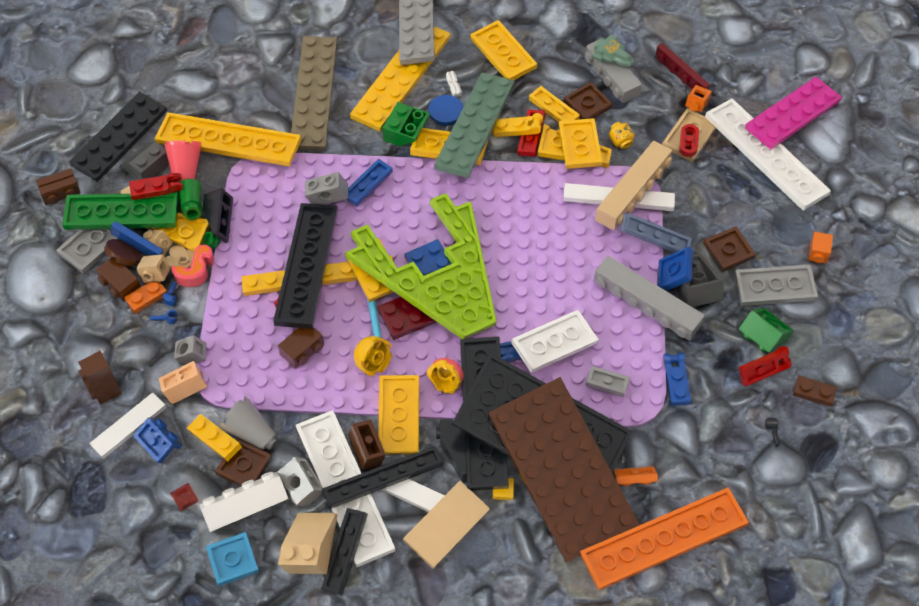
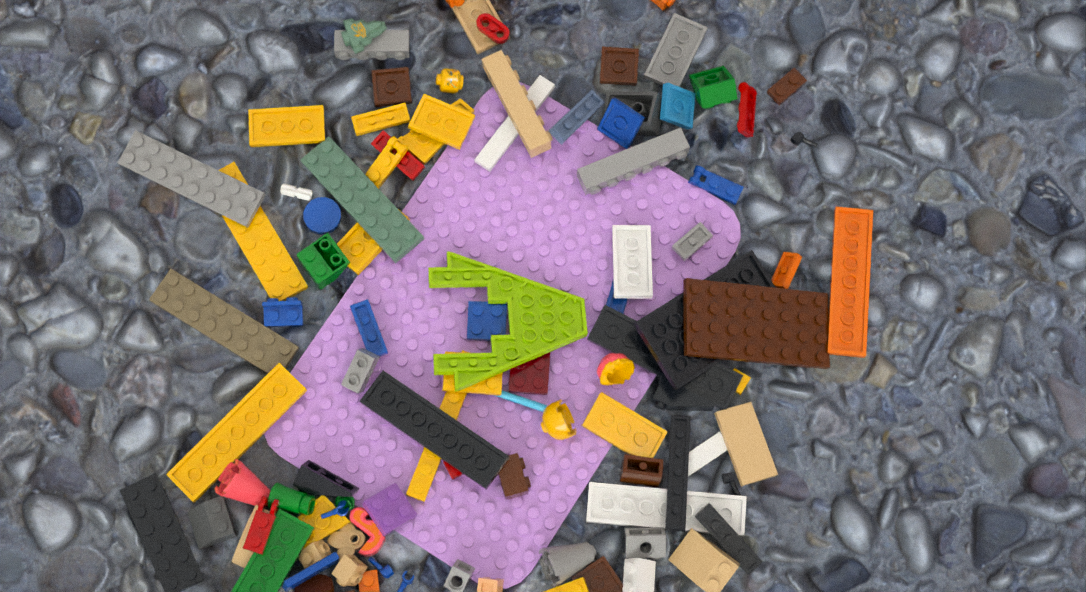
camera: 65 degrees left, 15 degrees up
none -> blue bracket [262,297,303,327]
none -> blue hand [321,500,349,519]
none -> medium lavender plate [362,482,418,536]
none -> dark azure plate [660,83,696,130]
none -> black hand [721,472,741,496]

